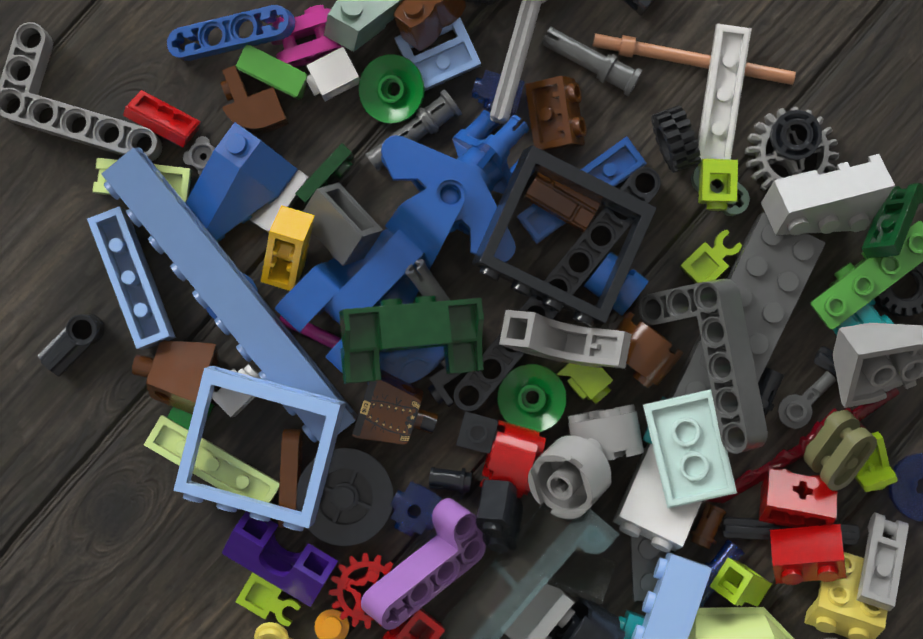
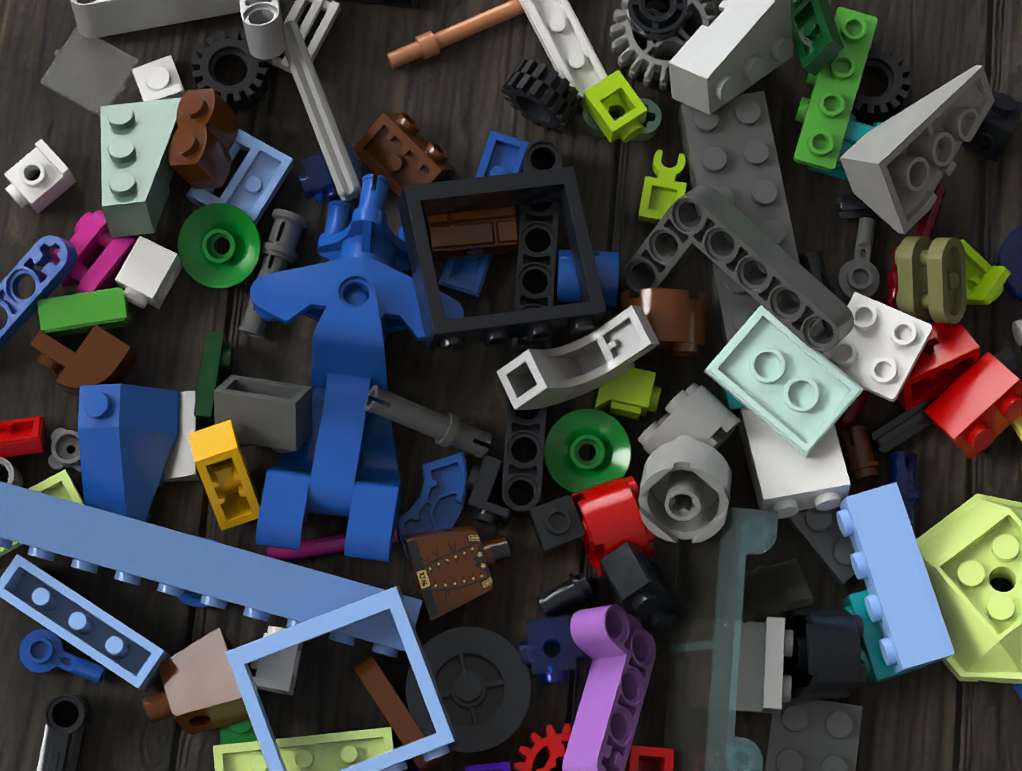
camera: 35 degrees left, 10 degrees down
dark green bracket [339,296,484,384] -> none
dark grey pin [541,26,643,97] -> none
lime brick [710,557,772,607] -> none
none -> blue plate [19,629,106,684]
none -> white bracket [821,292,933,402]

